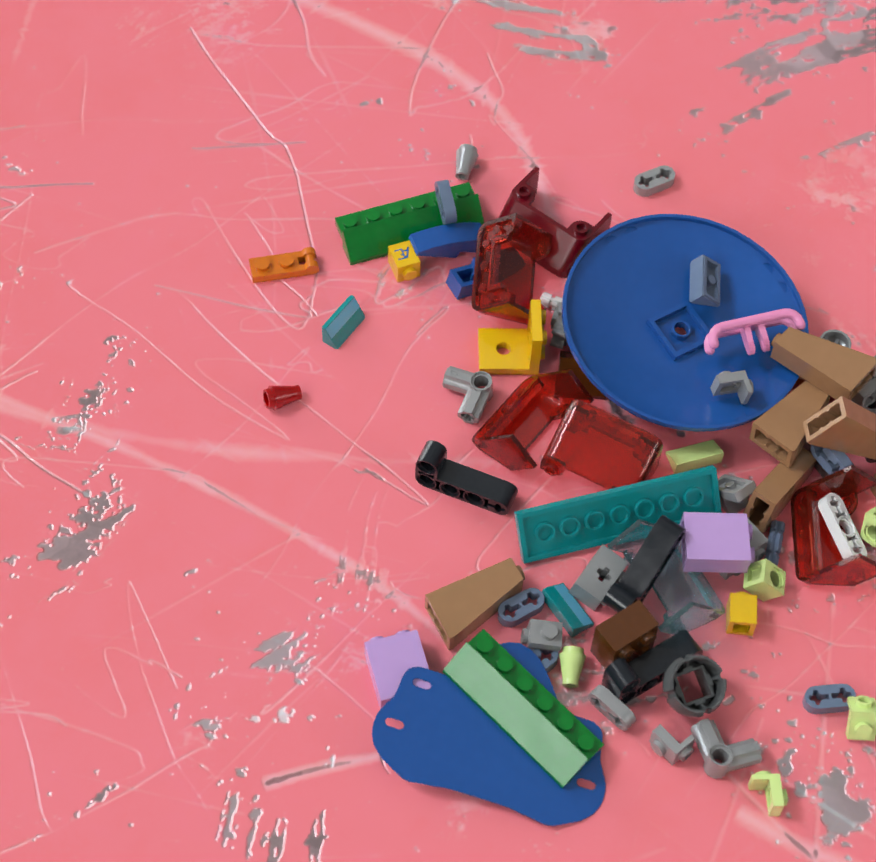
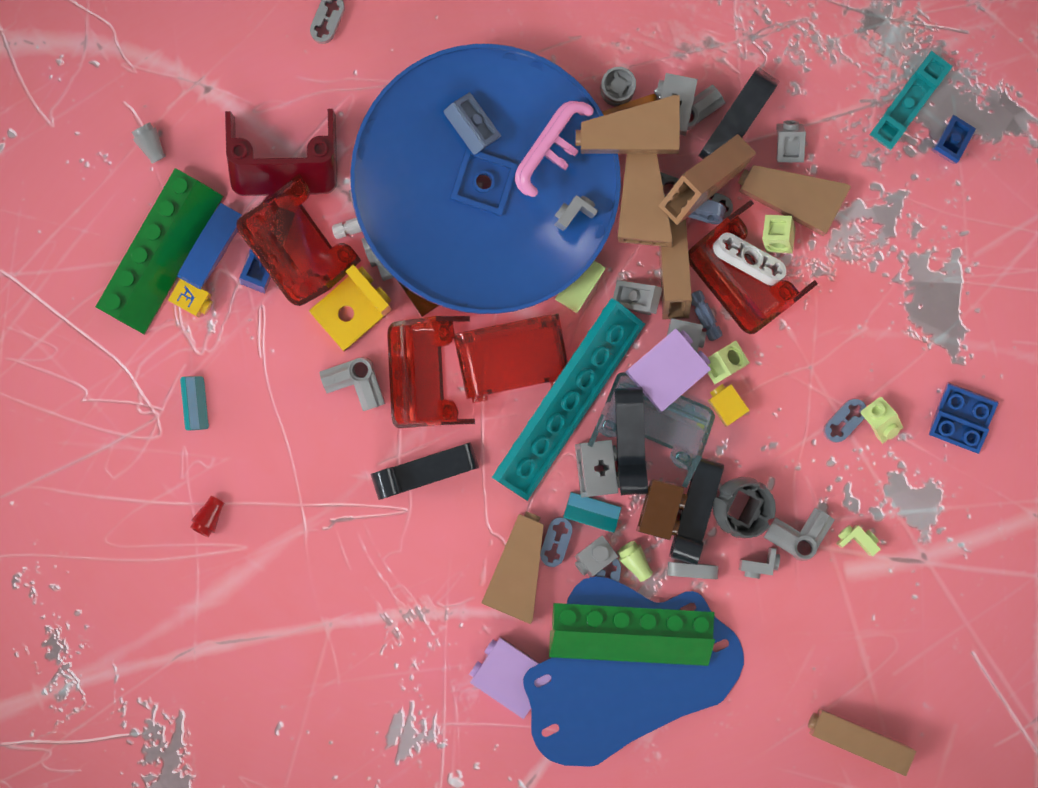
camera: 40 degrees left, 30 degrees up
orange plate [249,247,319,283] -> none
sand blue beam [435,180,457,225] -> none

